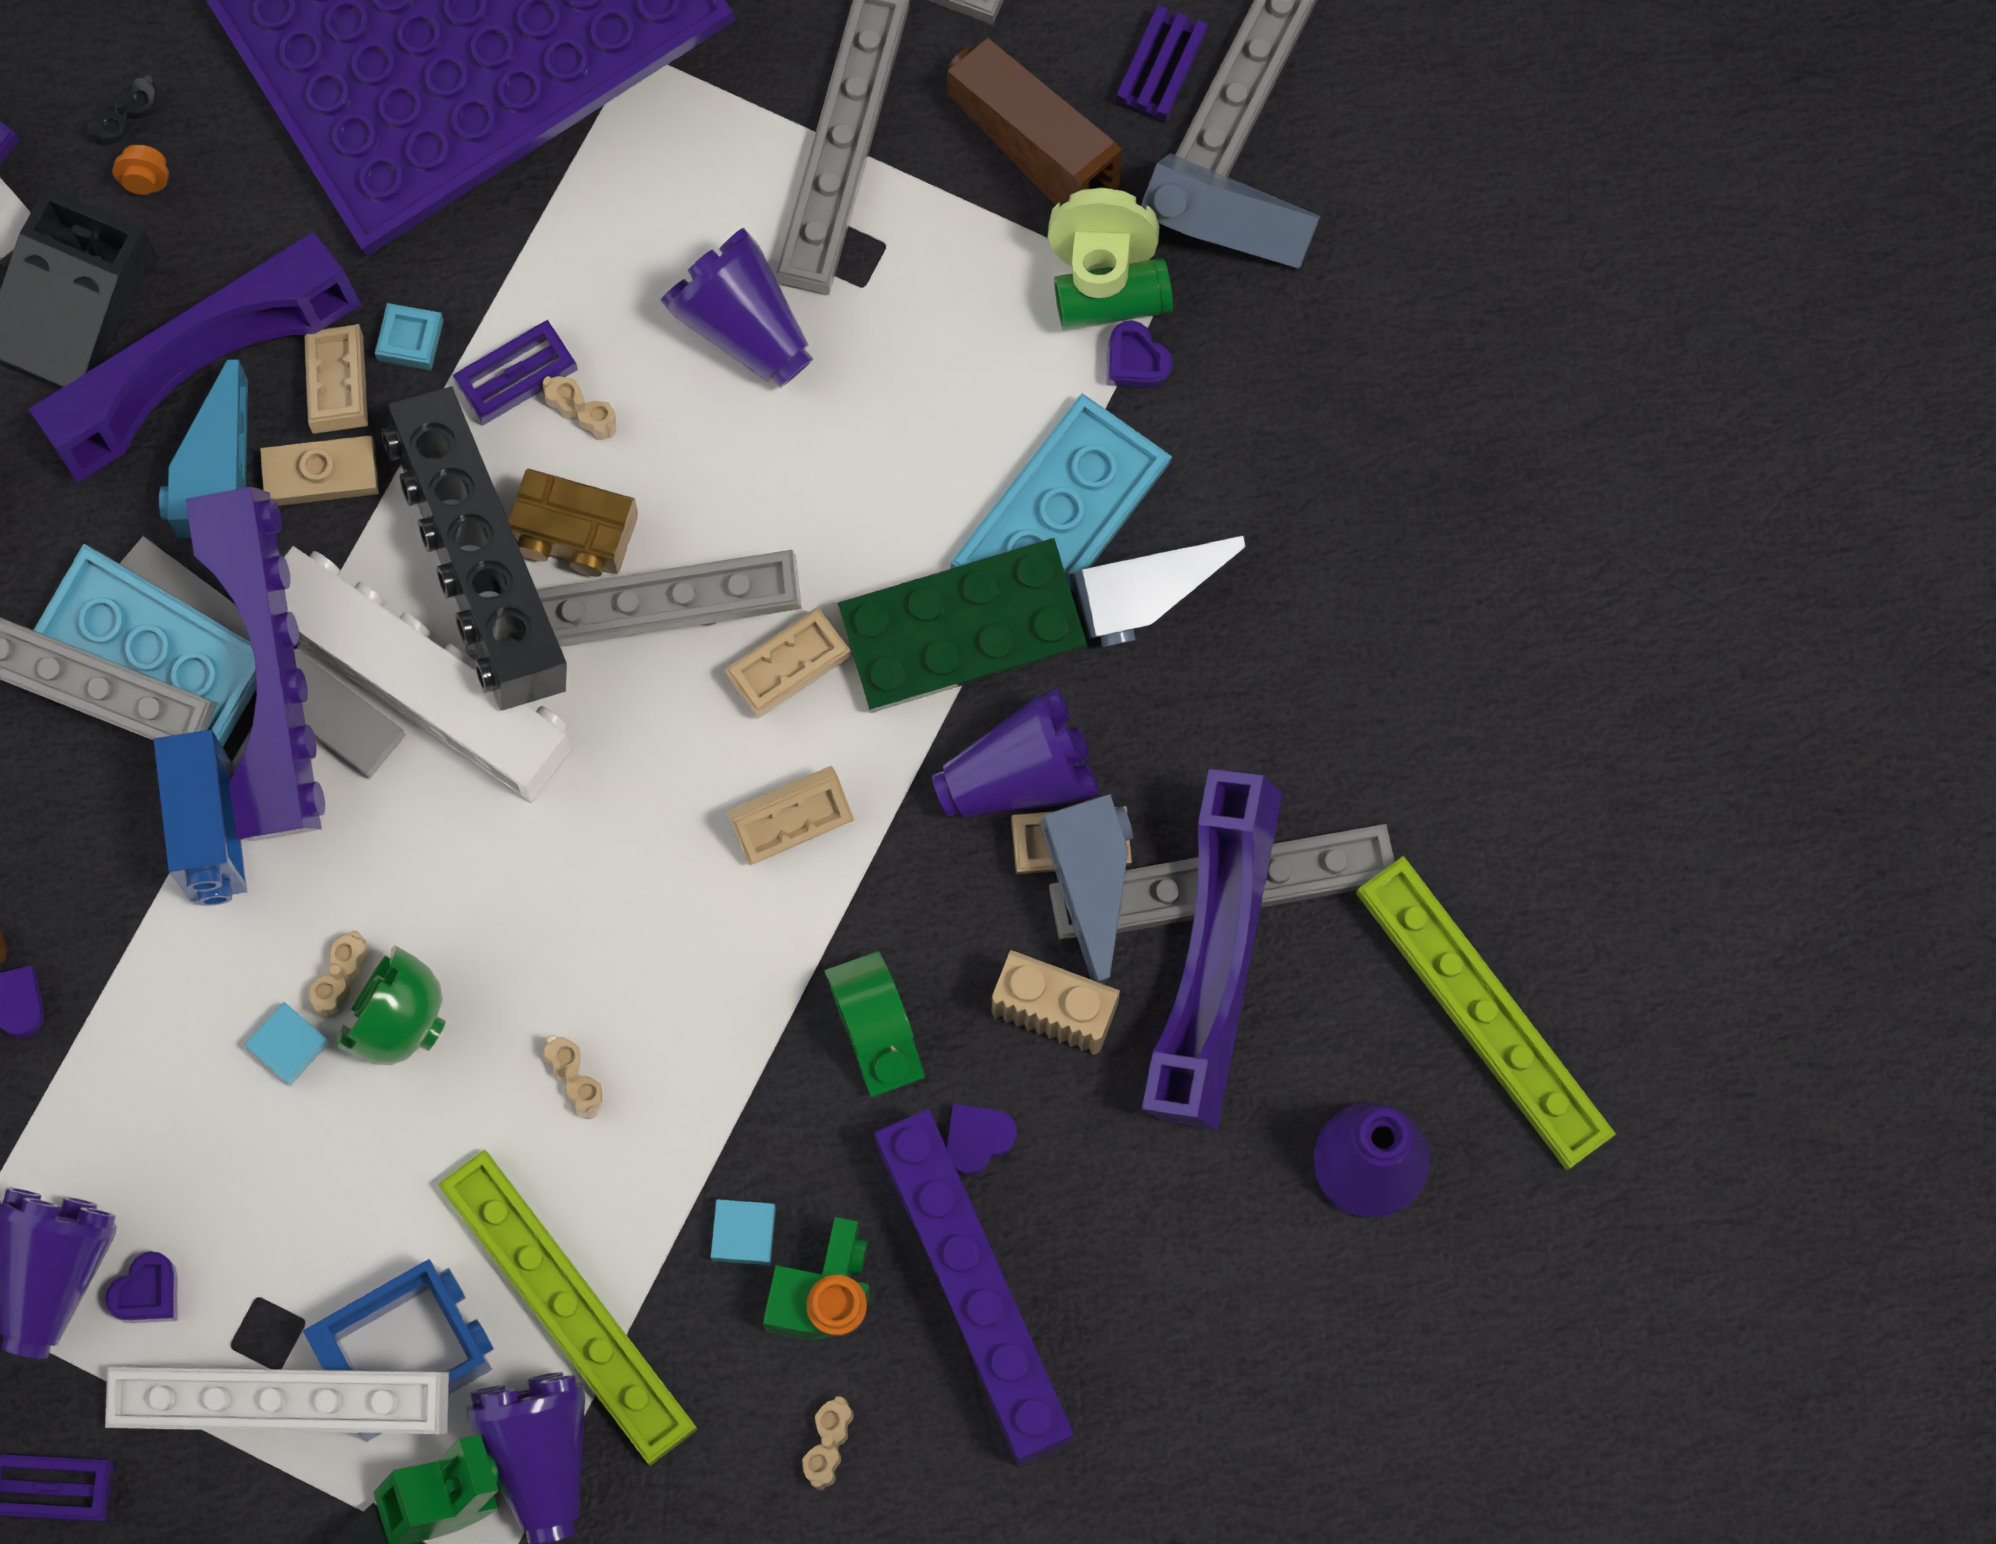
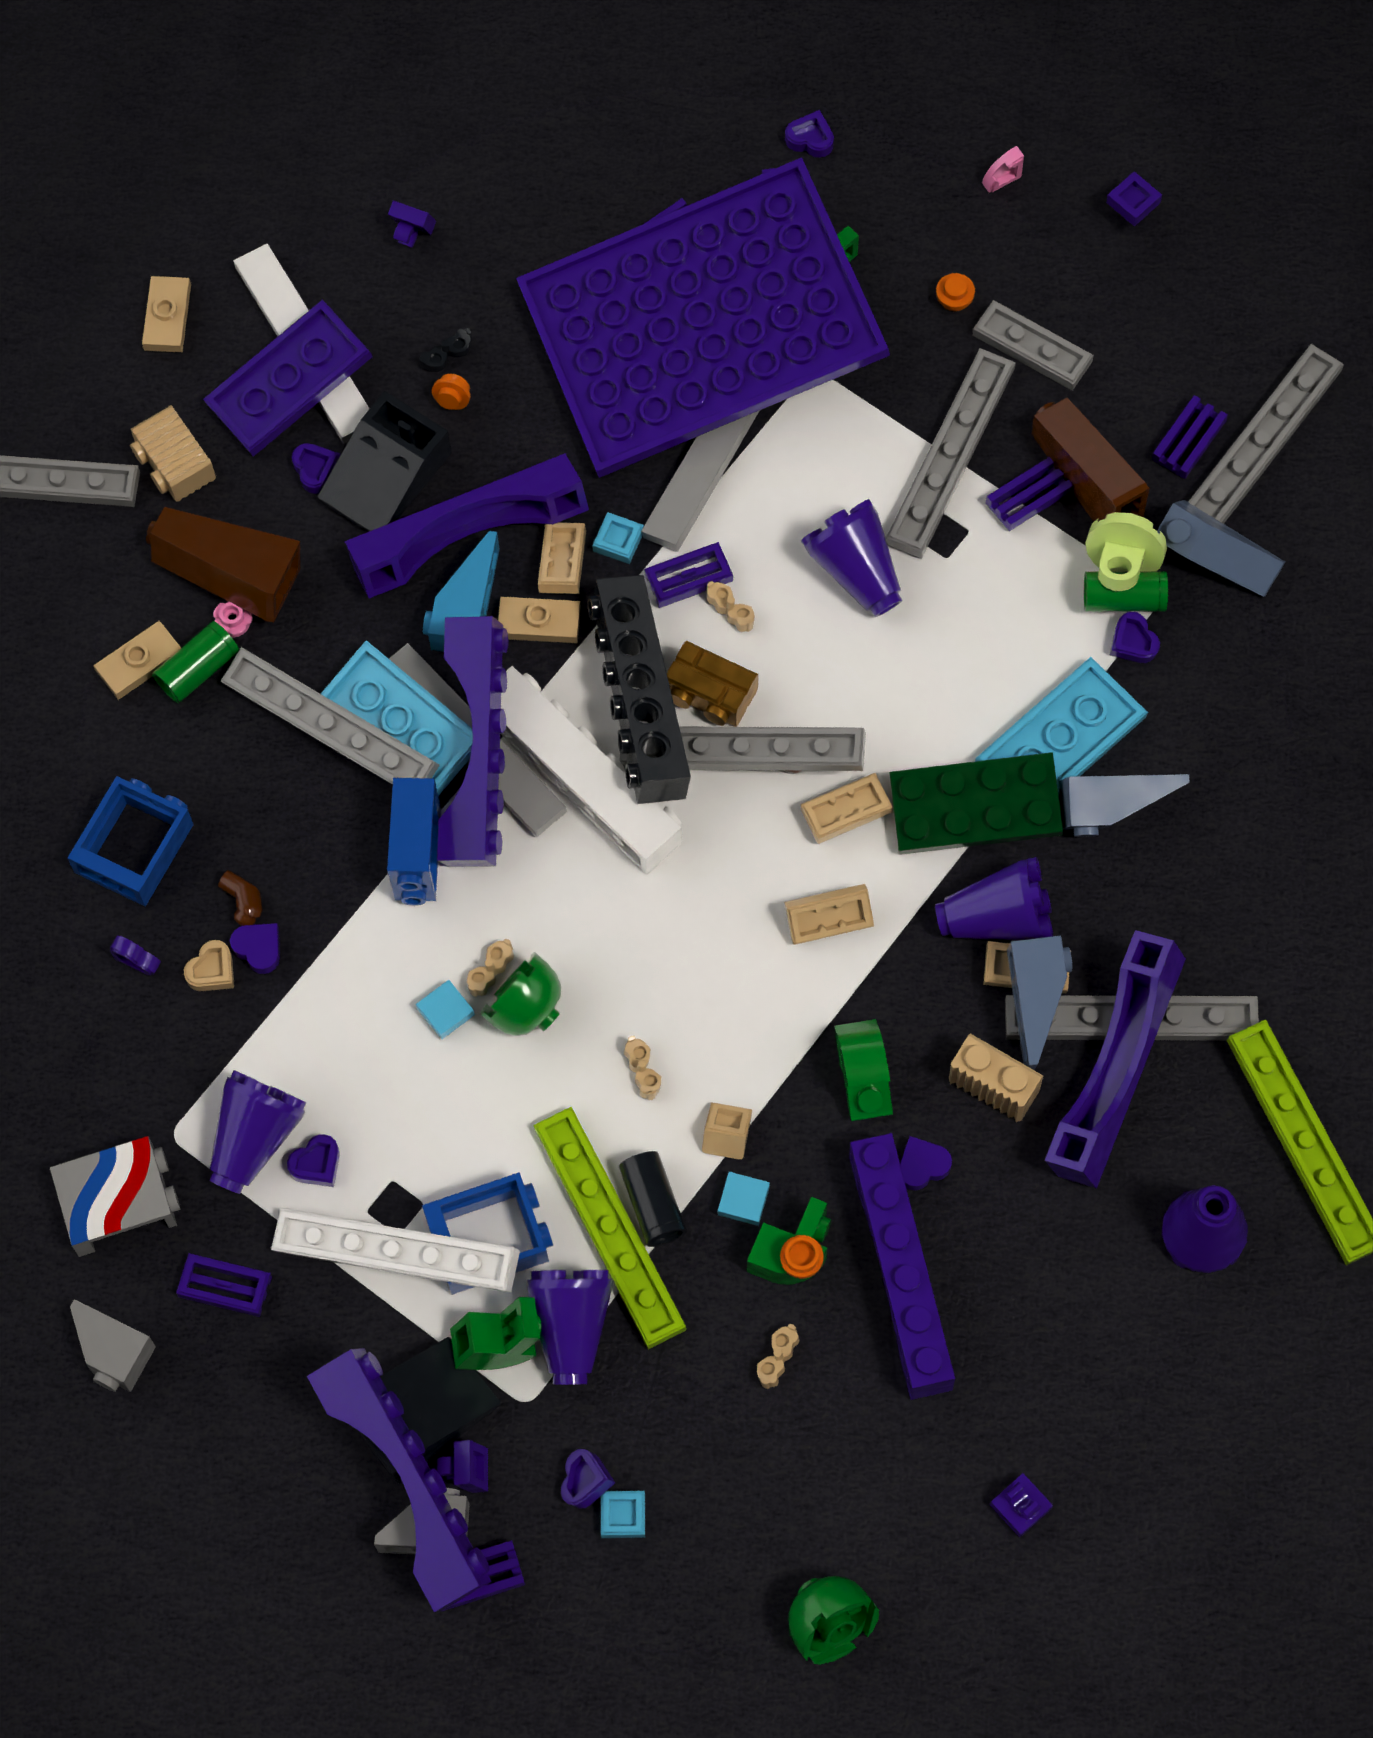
camera: 15 degrees right, 5 degrees down
none -> black pin [619,1151,687,1247]
none -> light grey tile [641,410,760,552]
none -> tan slope [702,1102,752,1159]
none -> dark purple tile [985,457,1073,532]

